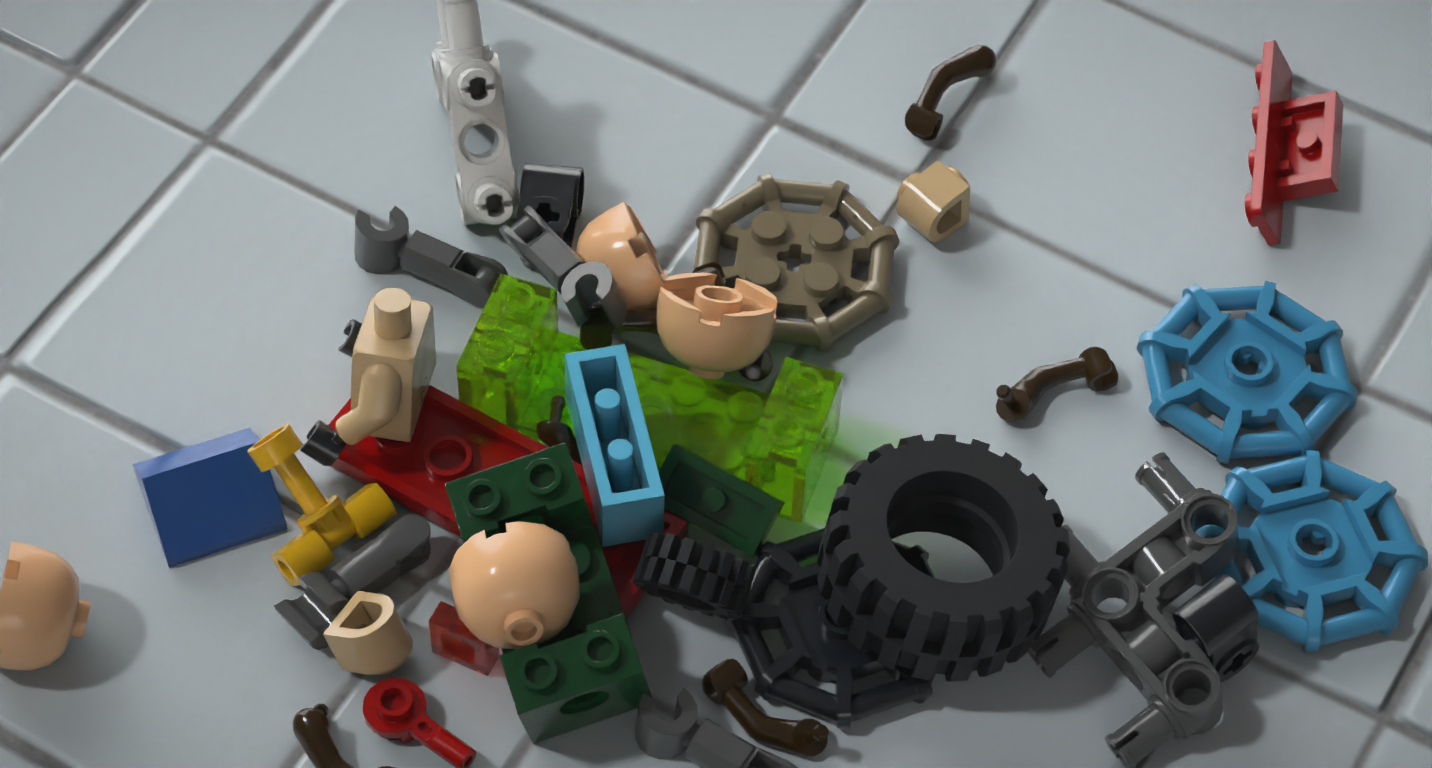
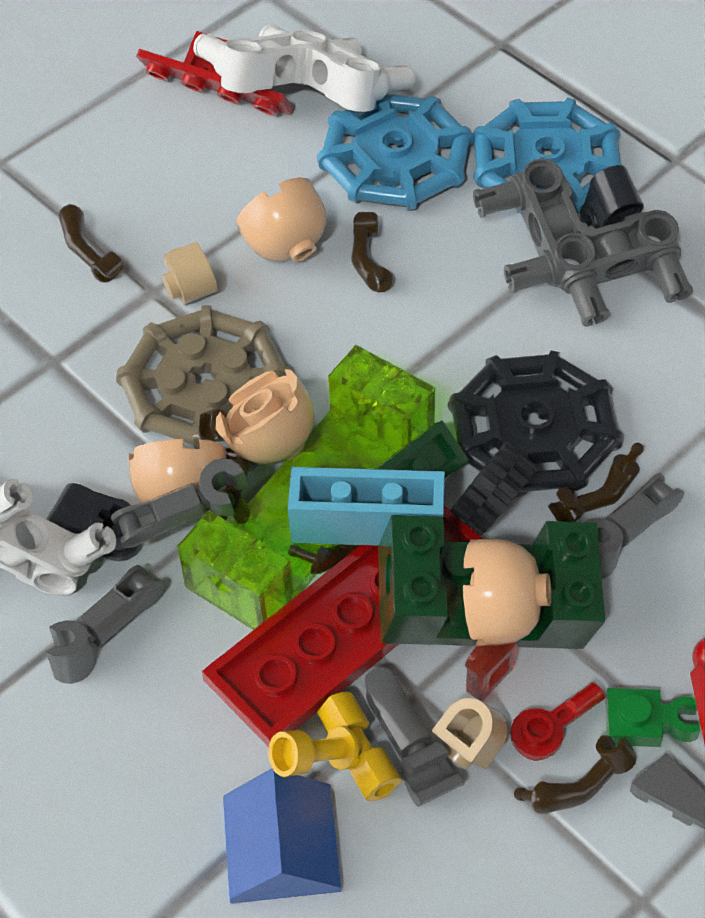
camera: 70 degrees left, 0 degrees up
tan torso [300,287,436,466] -> none
black tyre [817,434,1070,682] -> none
none -> white pin [193,24,415,112]
none -> light nougat cylinder [236,177,326,262]

